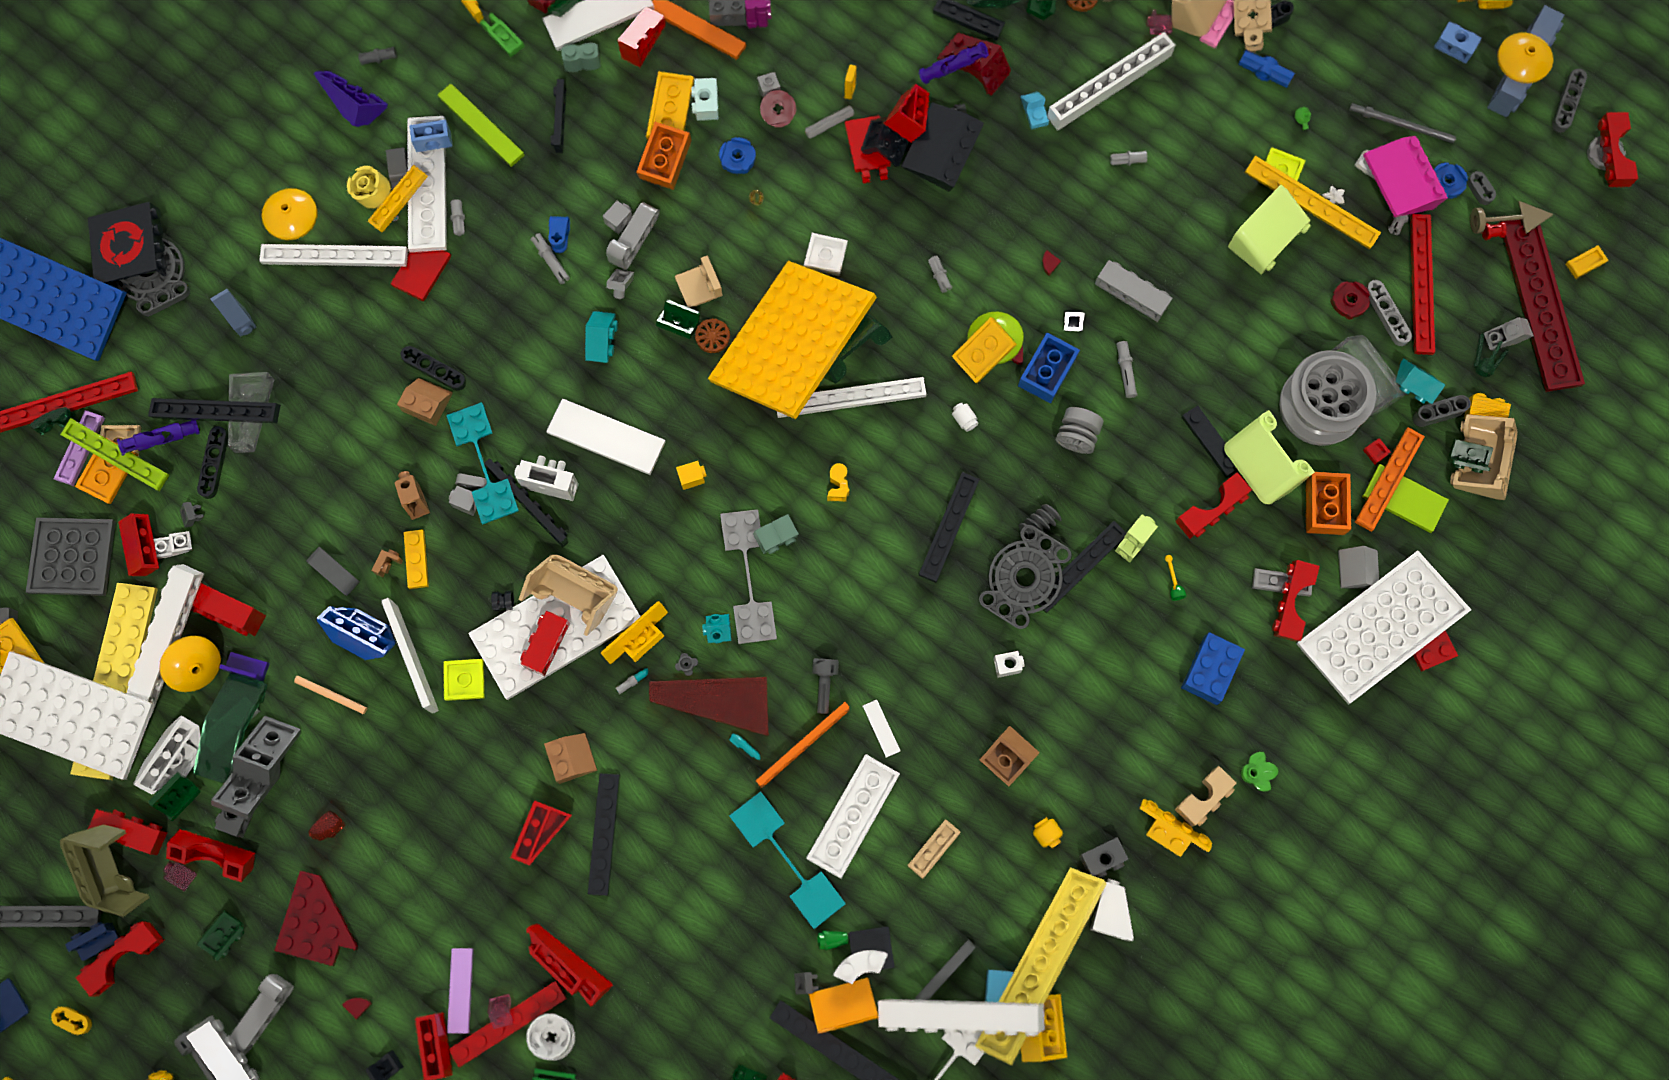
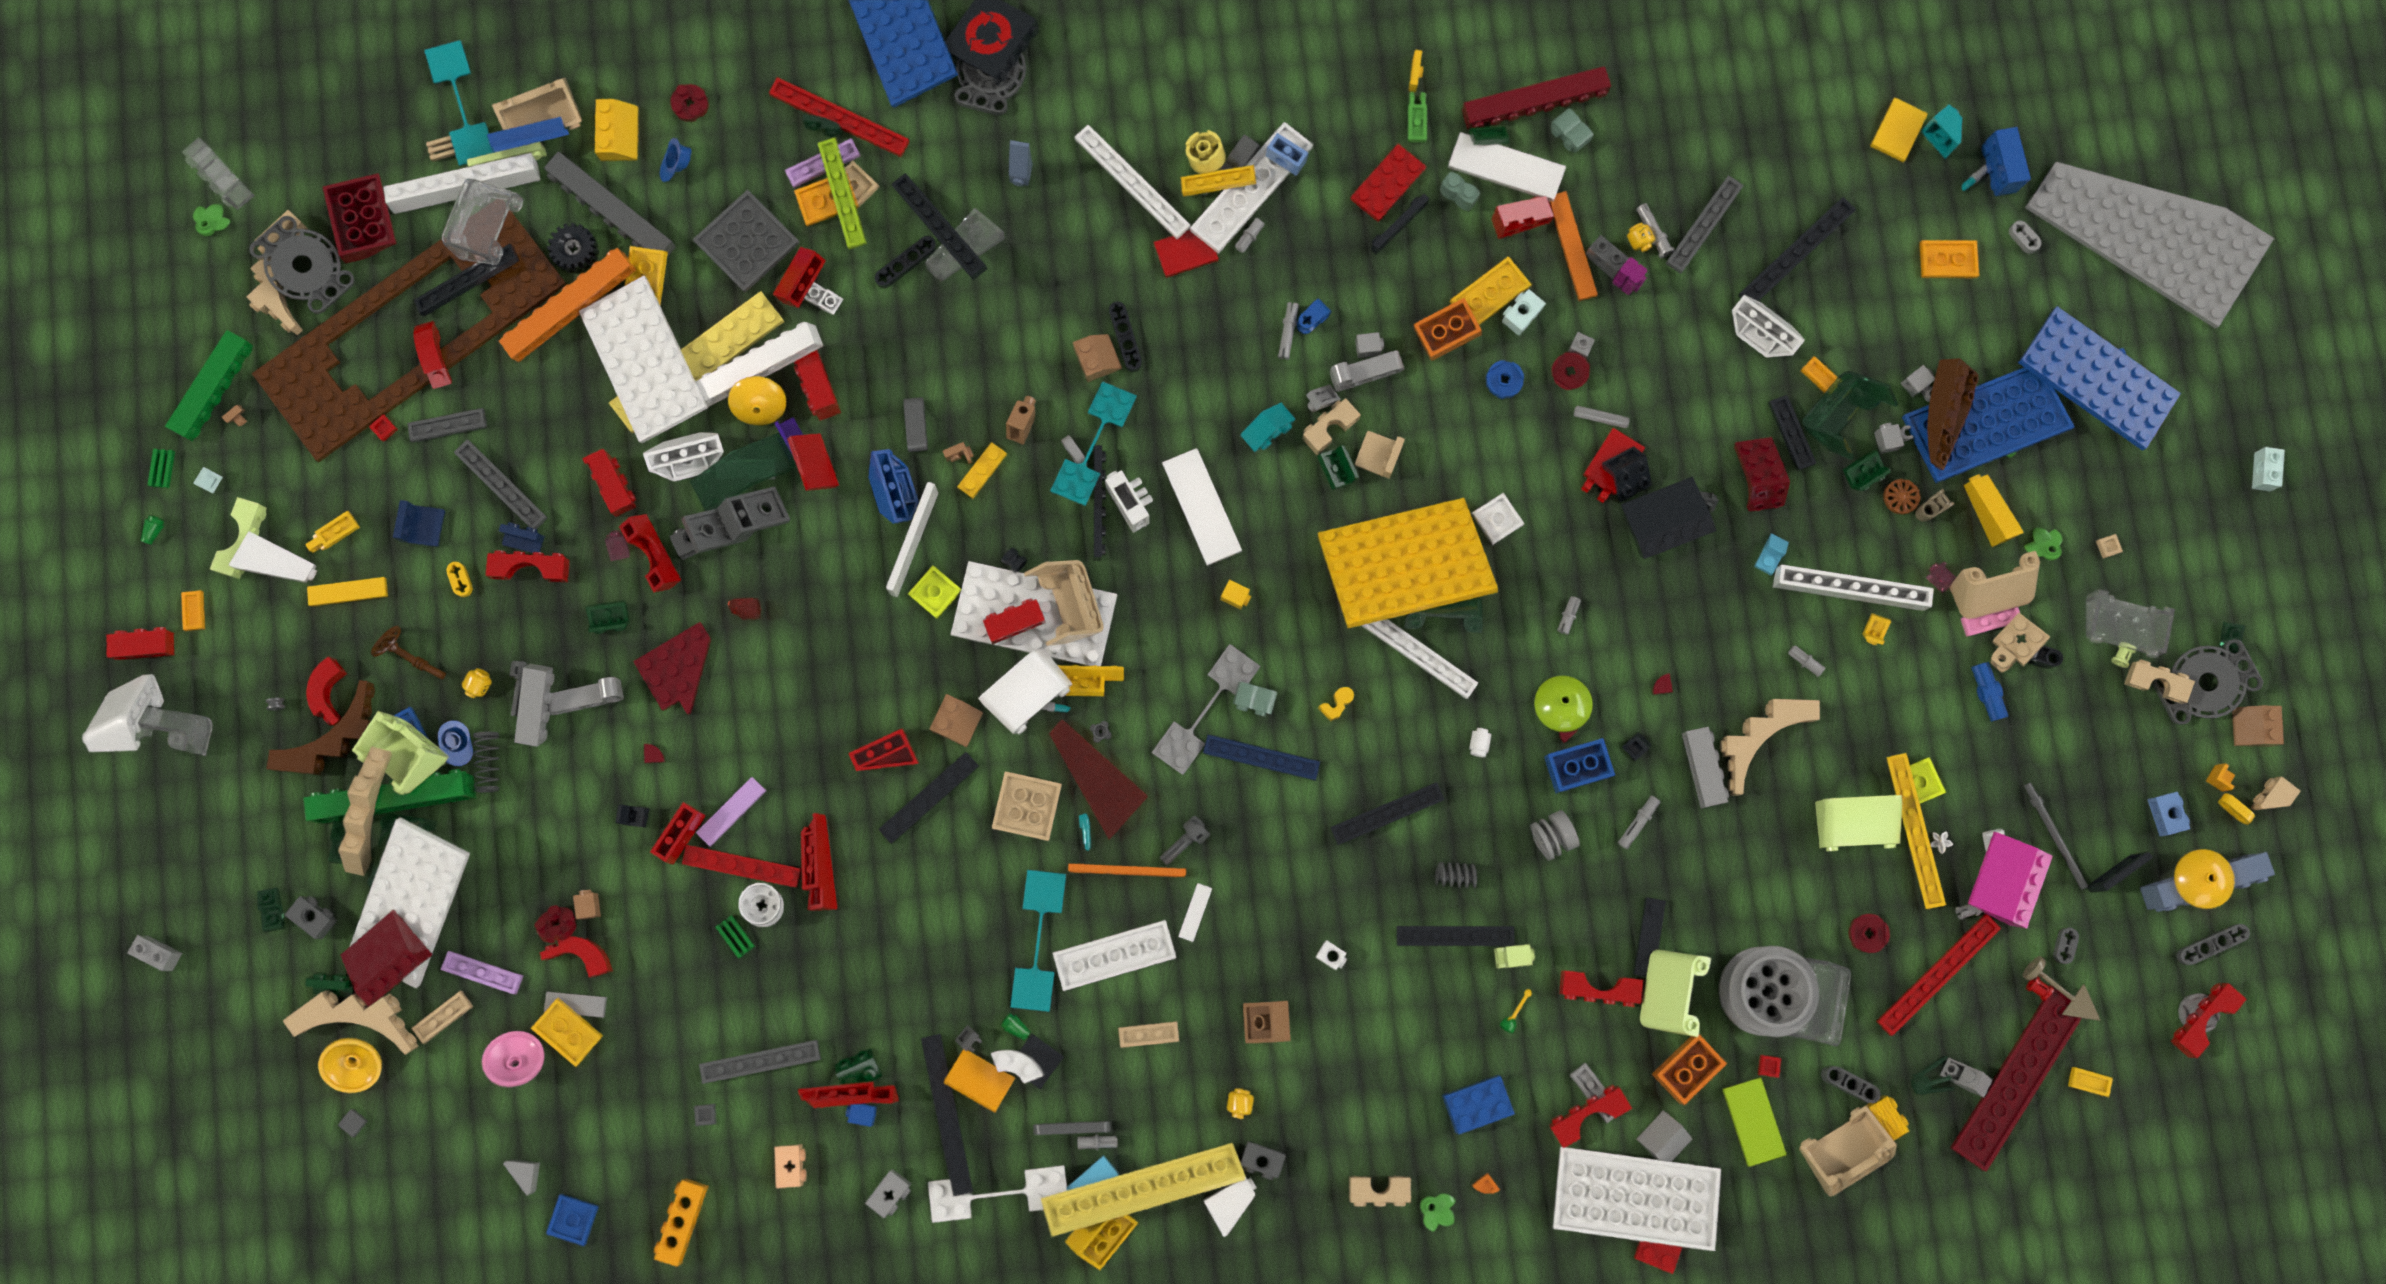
camera: 40 degrees right, 5 degrees up
olive windscreen [60,825,149,917] -> none
dark purple piece [116,420,200,456] -> none
dark green bracket [148,772,201,821] -> none
dark grey tile [180,502,204,528] -> none
yellow dish [262,188,318,240] -> none
light nougat bar [294,676,367,714] -> none
dark purple wedge [314,71,388,127] -> none
dark grey pin [359,47,397,65] -> none
lime tile [438,84,525,167] -> none
light grey brick [449,486,477,516] -> none
clear pink bracket [488,994,513,1029] -> none
dark orange wheel [695,319,730,353] -> none
teal brick [702,614,731,643] -> none
clear yellow hinge [749,190,764,205] -> none
yellow tile [845,65,857,100] -> none
white brick [878,999,1044,1036] -> none
red wedge [884,84,929,142] -> none
dark purple piece [919,41,989,84] -> none
yellow tile [952,317,1017,383] -> none
dark grey piece [979,525,1072,629] -> none
yellow bracket [1140,799,1212,857] -> none
bright green piece [1295,107,1311,130] -> none
orange tile [1355,427,1425,532] -> none
light grey beam [1366,280,1412,346] -> none
teal slope [1395,358,1445,404] -> none
blue plate [1434,162,1468,200] -> none
bracket [1448,439,1493,473] -> none
none -> red tile [787,433,839,491]
none -> white windscreen [979,649,1073,735]
none -> tan plate [992,771,1062,841]
none -> light grey axle [1078,1134,1118,1151]
none -> dark blue tile [1203,735,1320,781]
none -> tan arch [1302,398,1361,455]
none -> red plate [1350,144,1427,222]
none -> orange tile [1472,1173,1500,1194]
none -> tan arch [1720,699,1820,796]
none -> yellow bracket [1862,613,1891,645]
none -> black tile [2087,852,2153,893]

